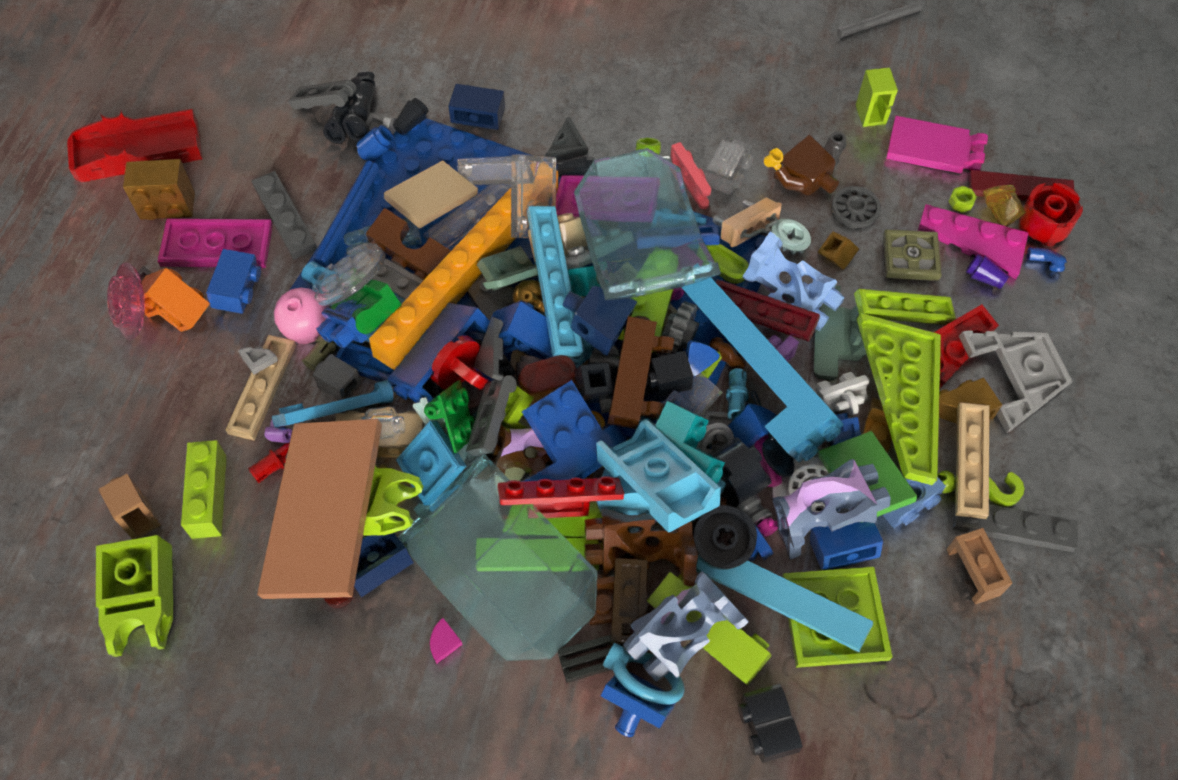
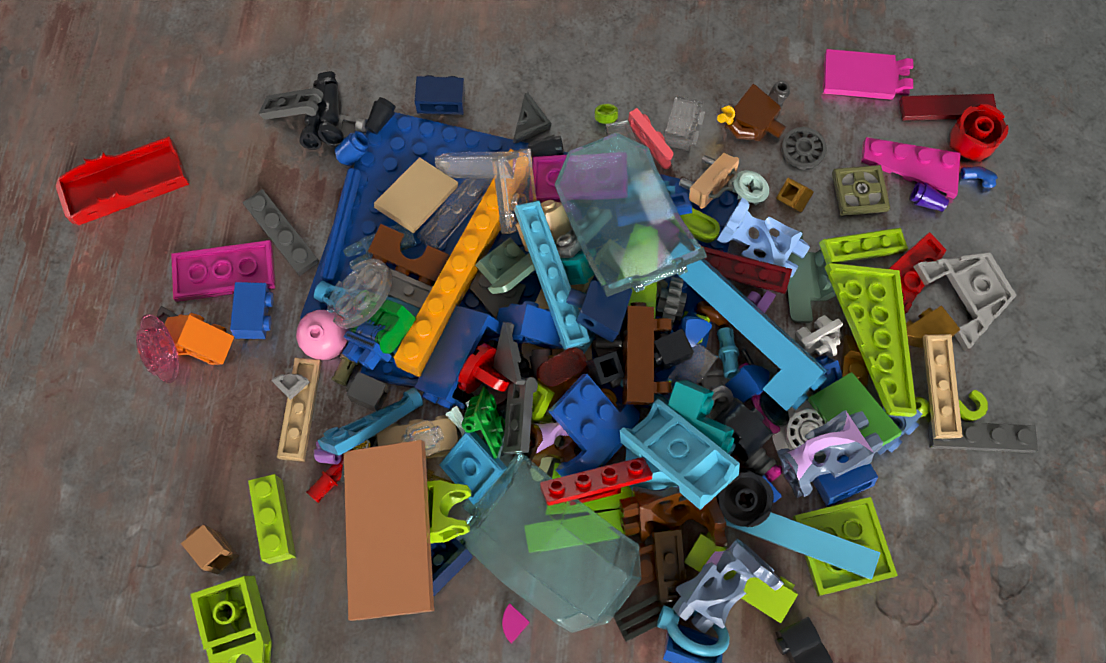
camera: 10 degrees left, 10 degrees up
pearl gold brick [123,159,195,220] -> none
pearl gold piece [513,279,545,313] -> none
lime piece [856,68,898,127] -> none
medium nougat panel [946,528,1013,604] -> none
lime tile [948,186,977,213] -> none
clear yellow tile [983,185,1025,227] -> none

